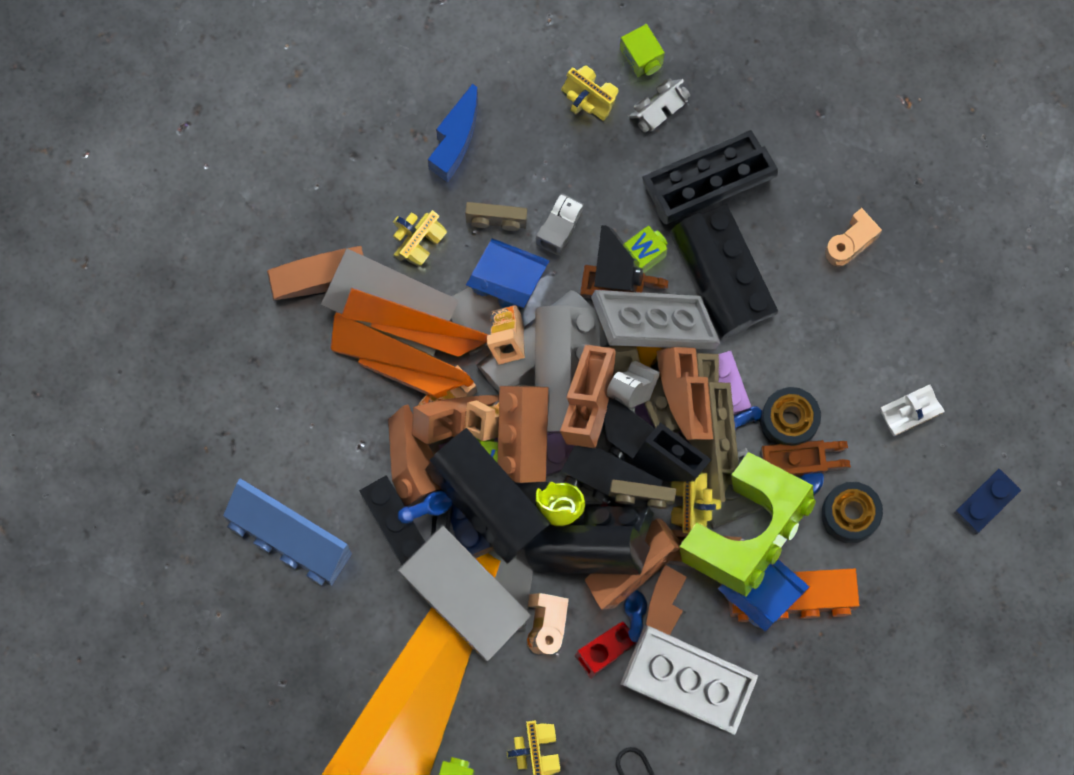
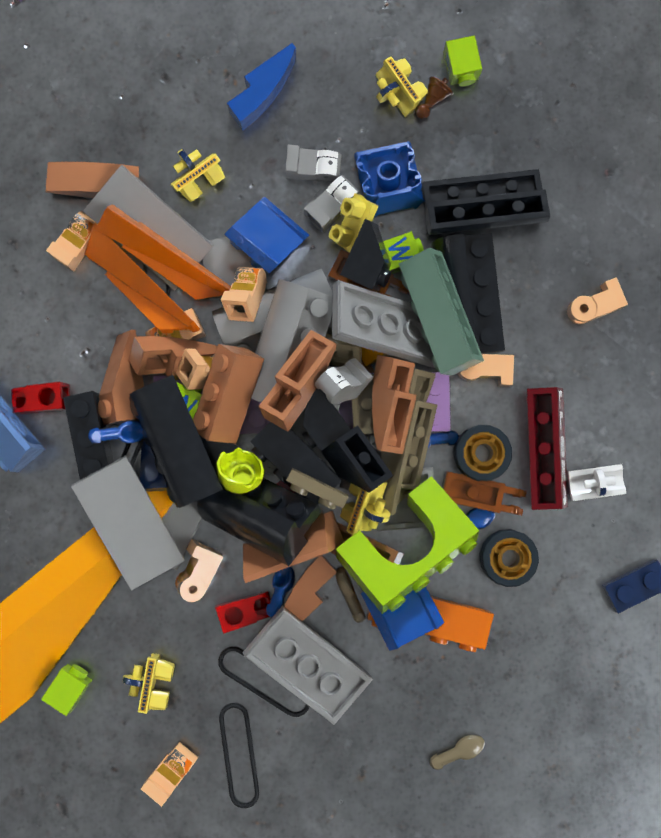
camera: 15 degrees right, 10 degrees up
dark tan plate [465,202,527,231] -> none
light grey hinge [628,78,691,133] -> none
none -> red leg [11,382,71,414]
none -> light nougat leg [46,211,98,272]
none -> black piece [218,647,310,717]
none -> light grey leg [285,144,342,181]
none -> light yellow hips [328,193,379,253]
none -> dark tan piece [336,567,366,623]
none -> blue slope [354,141,424,218]
none -> sand green brick [399,248,484,376]
none -> reddish brown piece [415,76,453,119]
none -> dark tan piece [430,735,485,770]
none -> light nougat leg [458,354,514,387]
none -> dark red brick [527,387,568,510]

